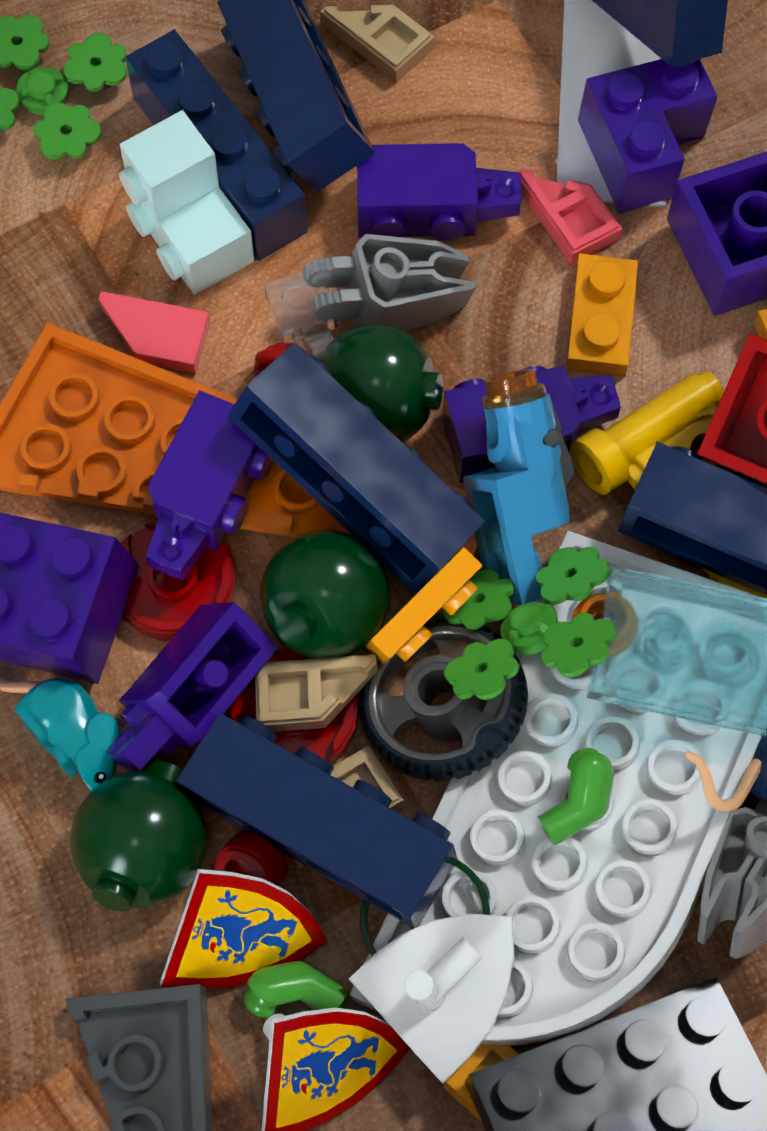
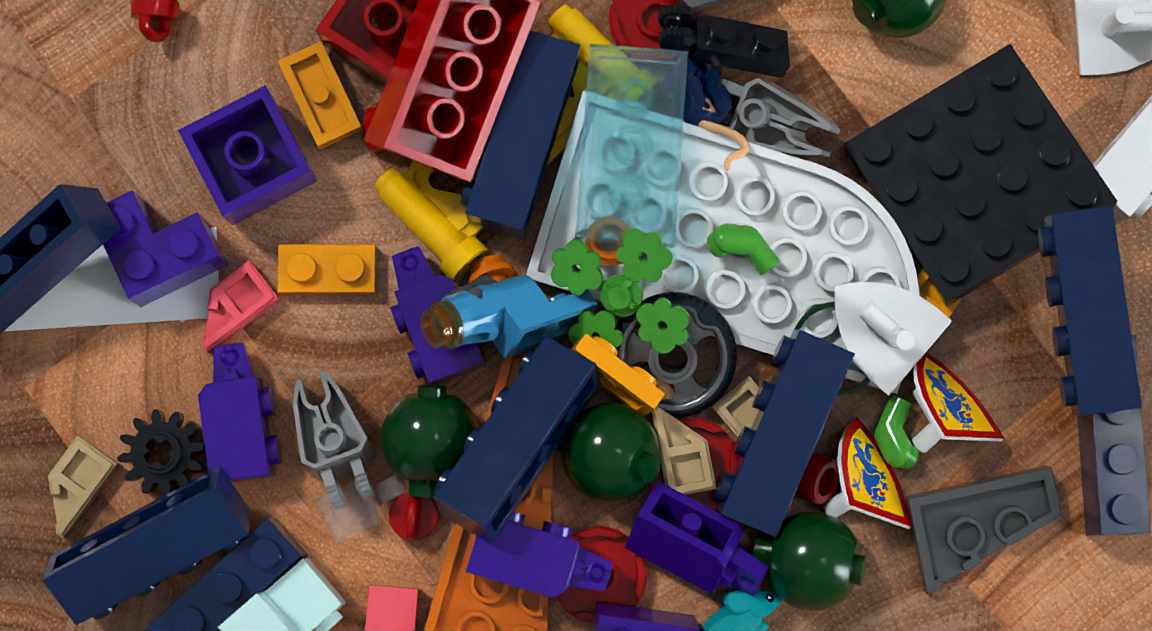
camera: 100 degrees left, 15 degrees up
none -> black gear [117,409,206,495]
none -> orange plate [468,255,516,283]

